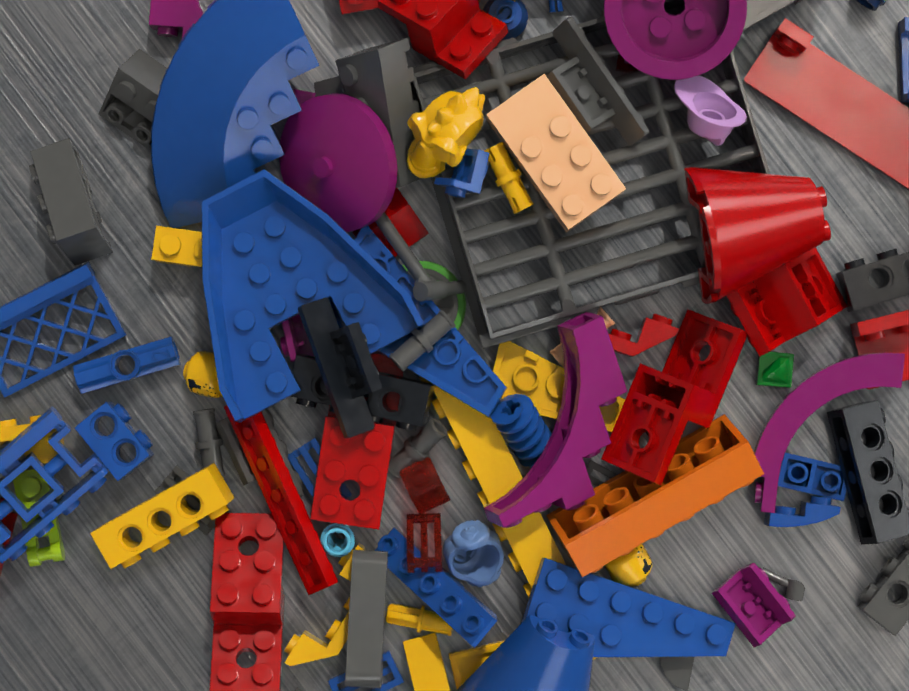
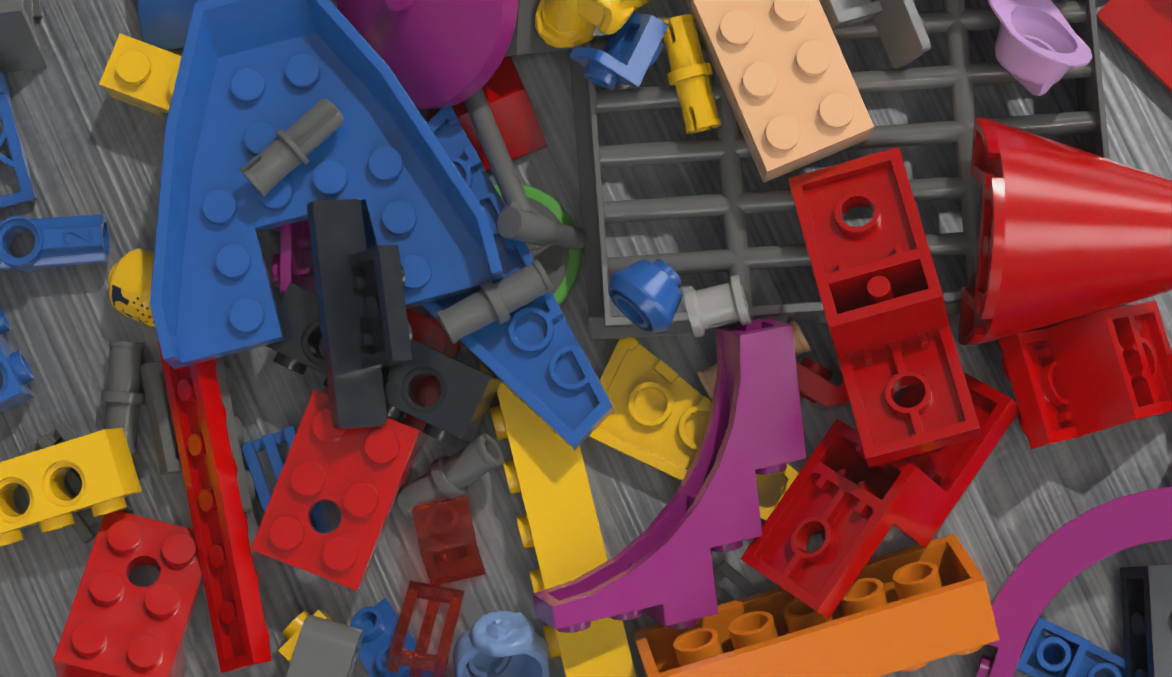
camera: 20 degrees right, 5 degrees down
medium azure cone [320,523,355,557] -> none
blue piece [490,394,552,468] -> none
green tile [756,352,794,388] -> none
none -> dark grey axle [239,98,344,197]
none -> blue cone [608,259,682,333]
none -> light grey bush [683,274,751,338]
none -> red bracket [788,147,982,468]

